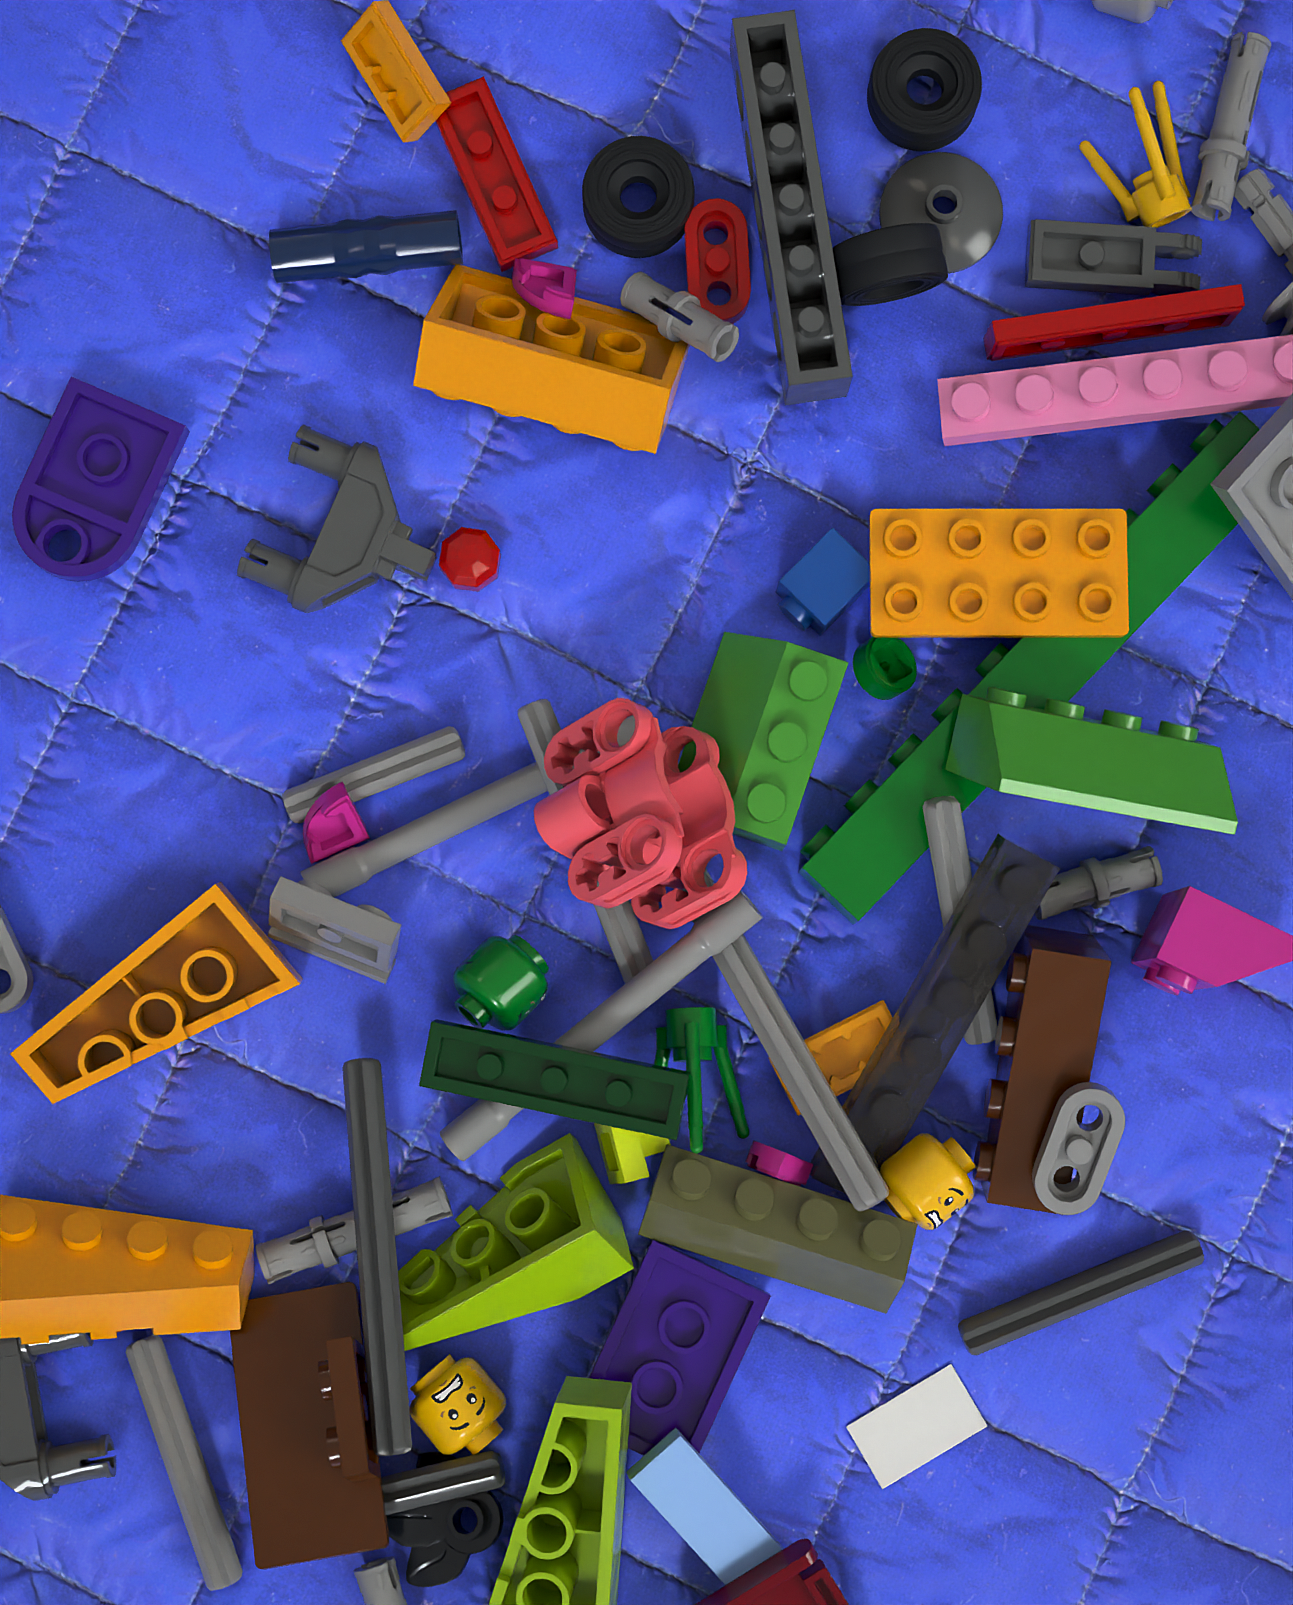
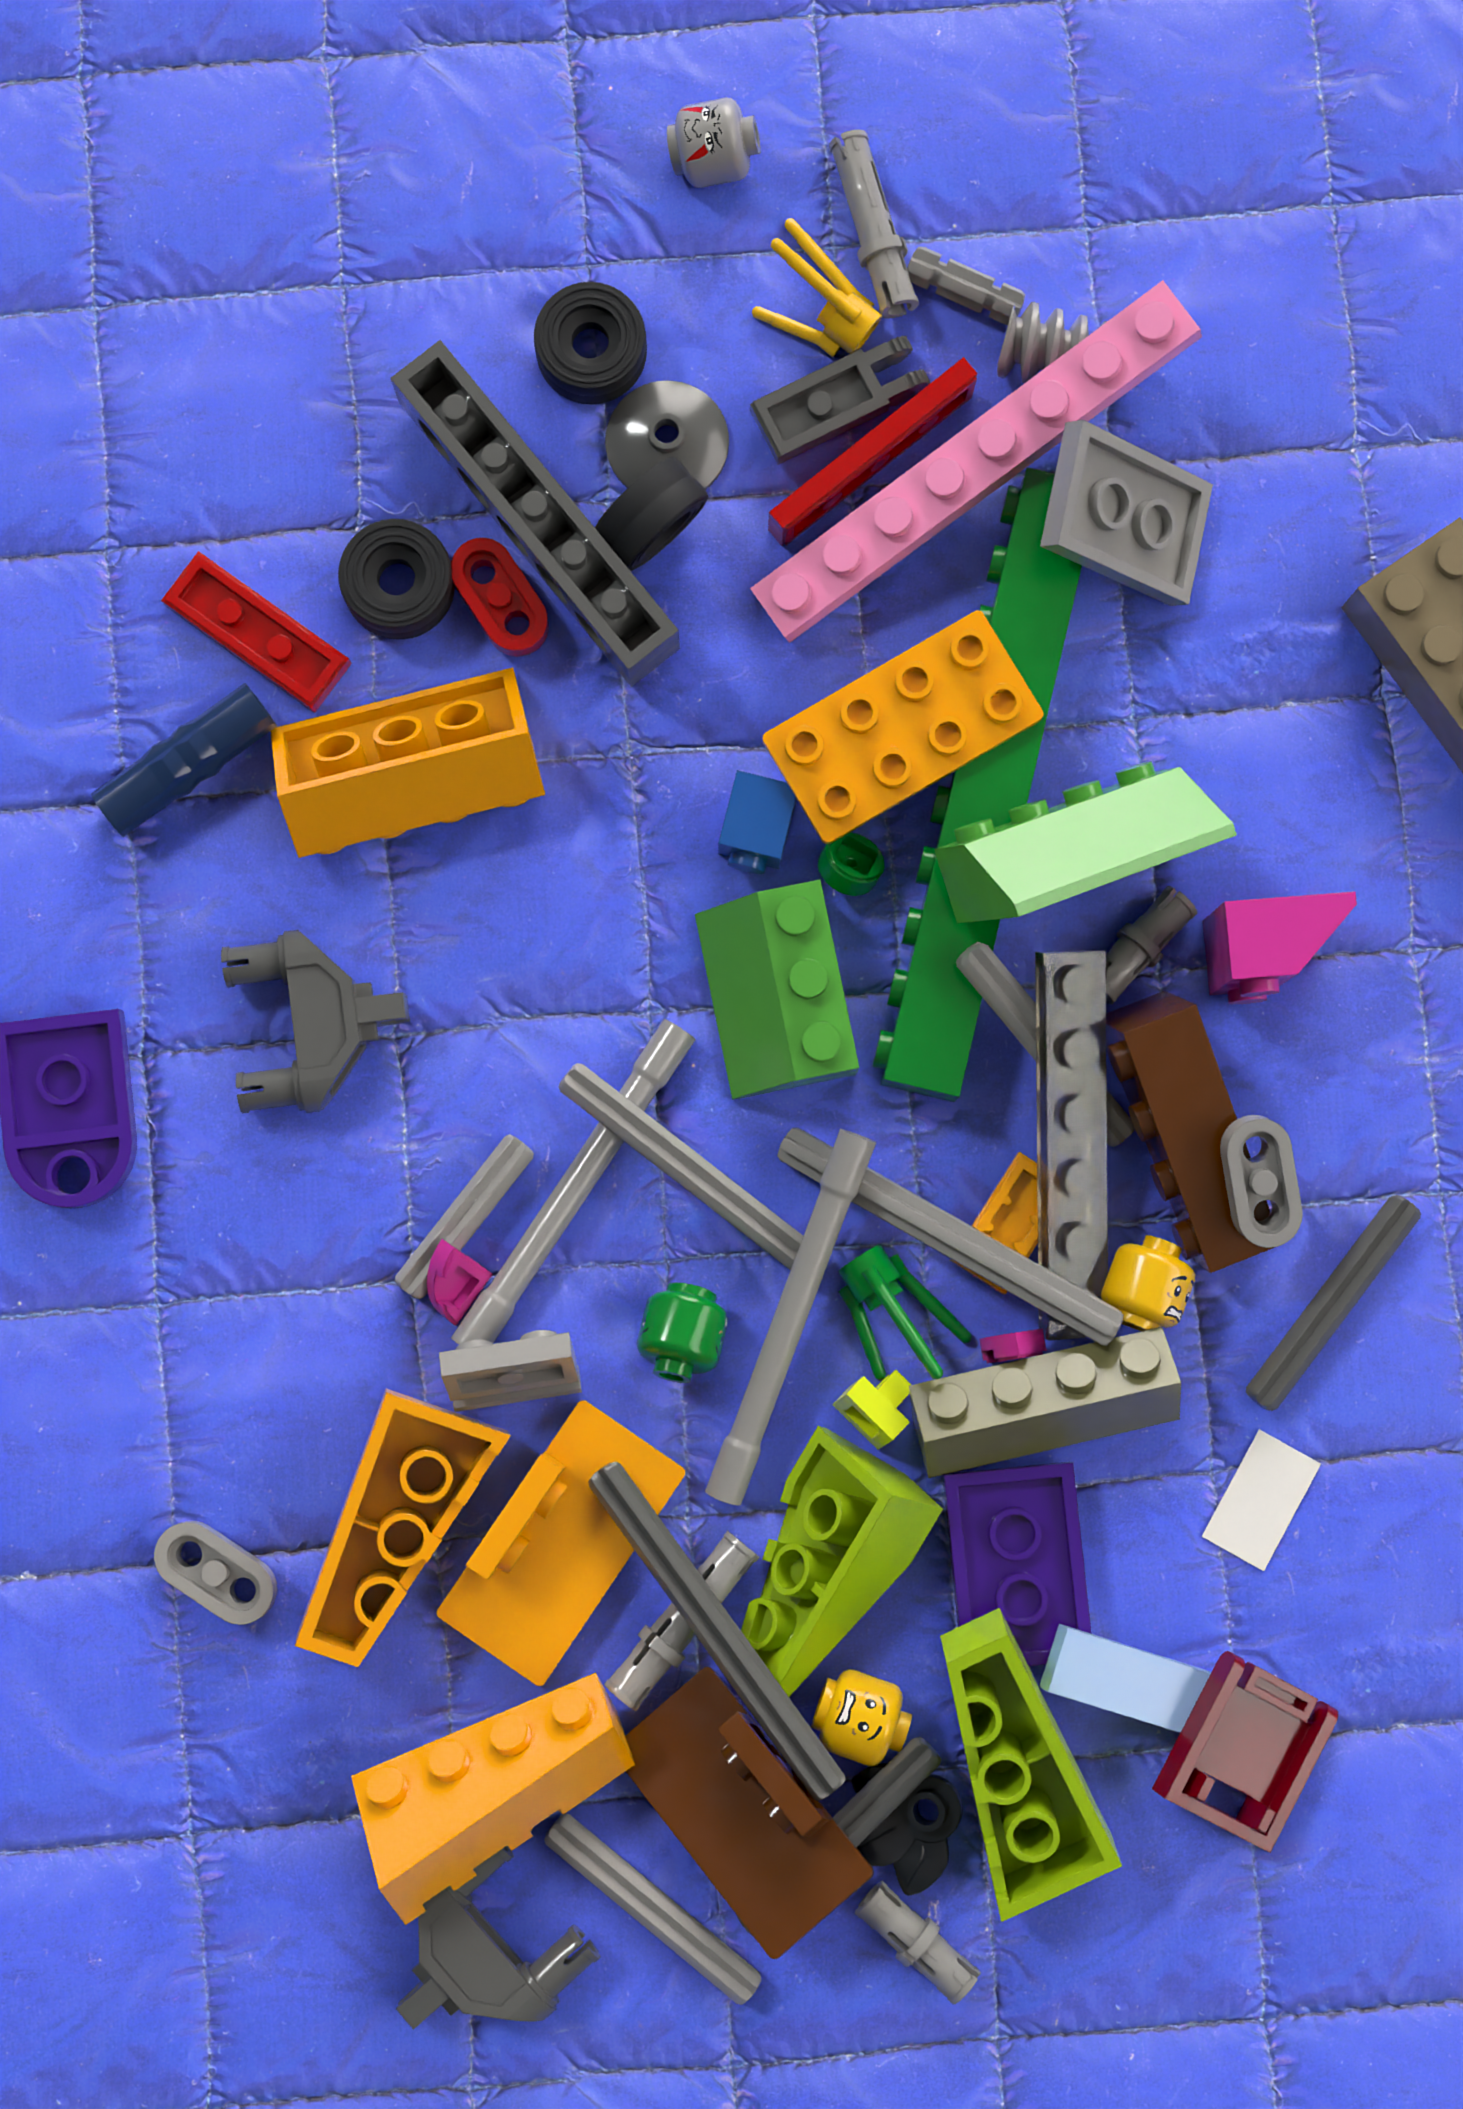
camera: 30 degrees left, 0 degrees up
light orange plate [341,0,452,143] -> none
dark green plate [419,1019,691,1140] -> none
red tile [439,527,501,592] -> none
dark pink tile [512,258,576,319] -> none
coral piece [534,698,747,929] -> none
light grey pin [620,272,739,362] -> none
none -> light orange bracket [437,1400,685,1686]

